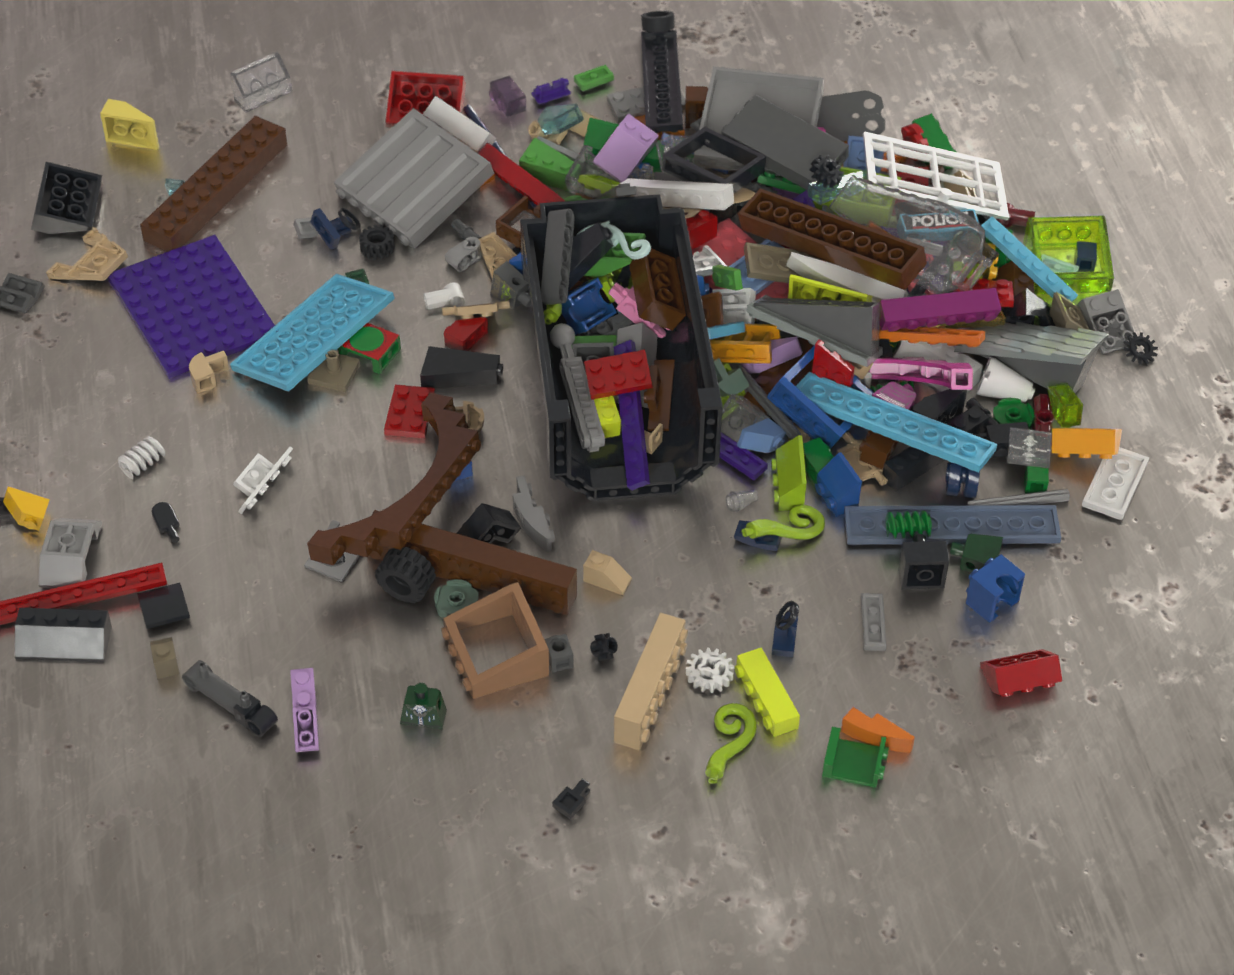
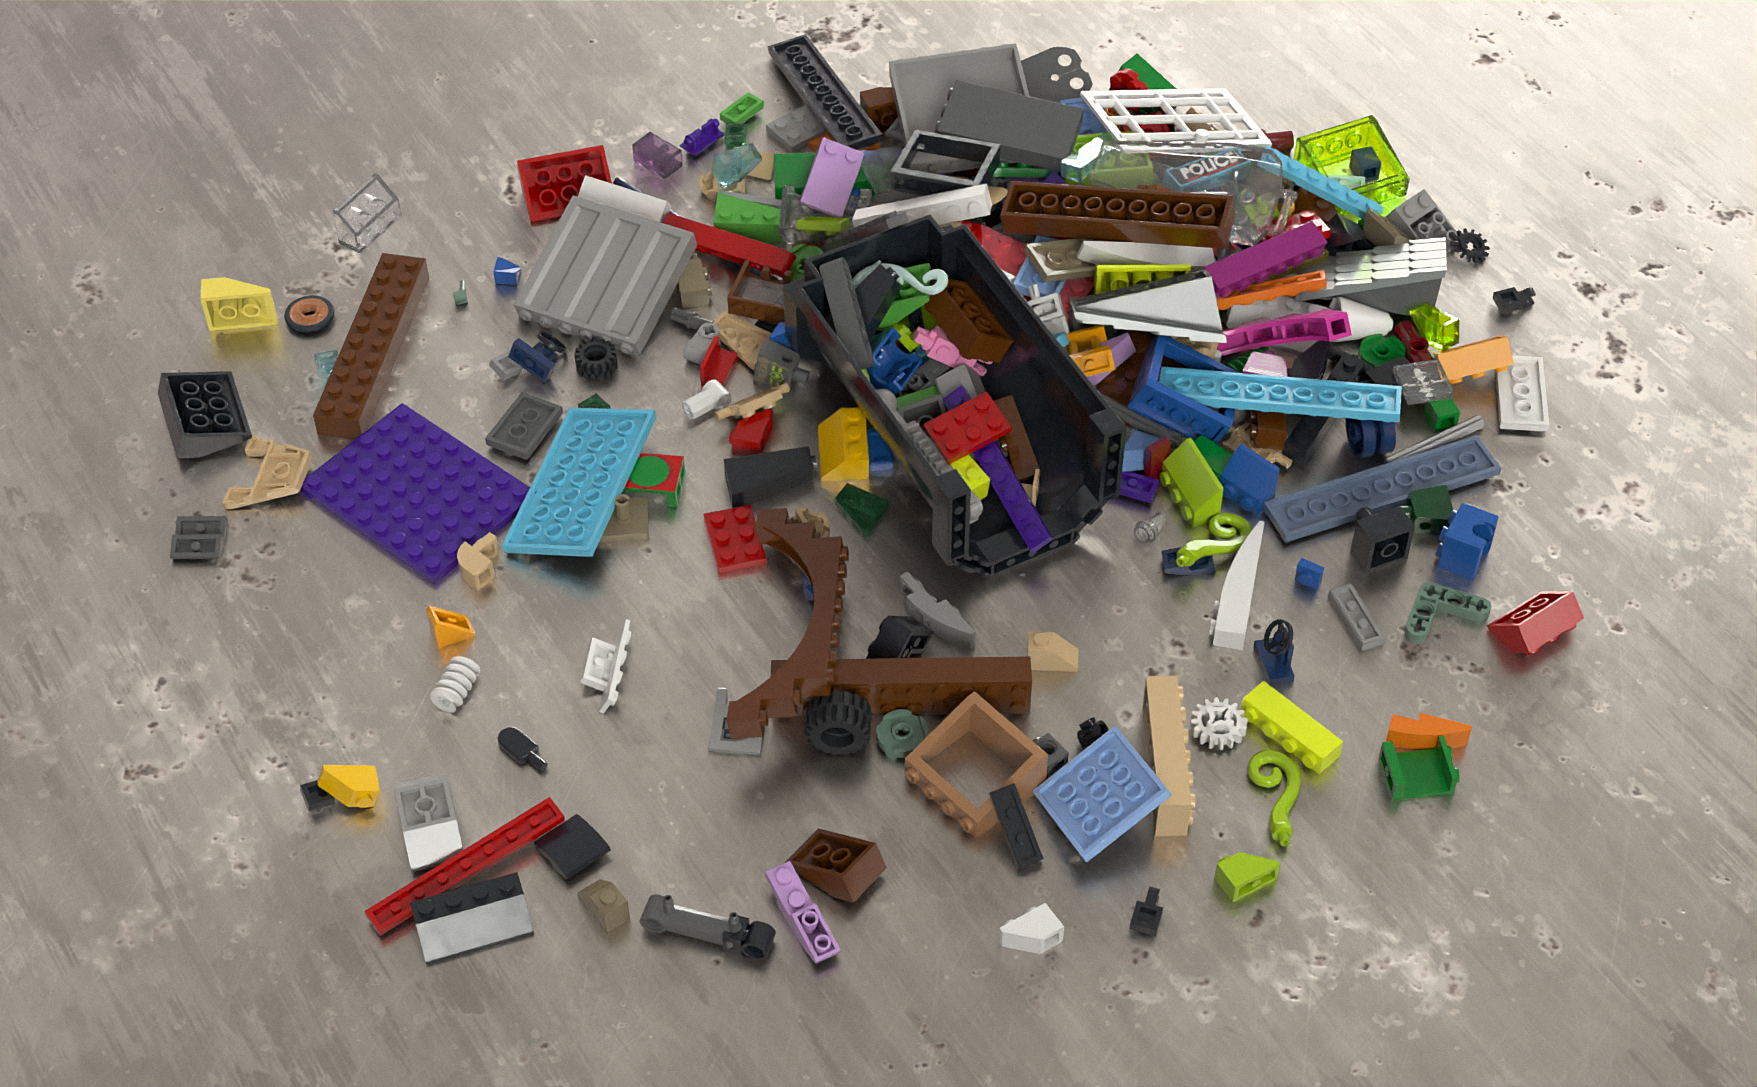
camera: 20 degrees left, 0 degrees up
dark green torso [400,683,447,729] -> none
black tyre [641,11,675,32] -> none
bright green plate [712,265,743,291] -> none
black gear [809,155,844,188] -> none
red wing [812,339,855,387] -> none
green piece [885,510,932,539] -> none
none -> wheel [284,295,335,332]
none -> light orange slope [426,606,475,649]
none -> sand green hand [453,280,468,305]
none -> dark grey plate [485,392,563,460]
none -> blue slope [493,257,522,285]
none -> dark tan hinge [677,252,712,309]
none -> red panel [700,336,738,388]
none -> clear green plate [724,124,748,145]
none -> reddish brown slope [785,828,887,903]
none -> yellow slope [818,407,869,481]
none -> clear green wing [835,483,889,538]
none -> black tile [988,783,1044,869]
none -> white slope [999,903,1064,954]
none -> light blue plate [1032,726,1172,862]
none -> dark red tile [1144,437,1171,480]
none -> white slope [1209,521,1264,650]
none -> lime slope [1214,852,1281,902]
none -> blue plate [1295,558,1324,590]
none -> sand green beam [1405,582,1491,644]
none -> black plate [1492,287,1536,314]

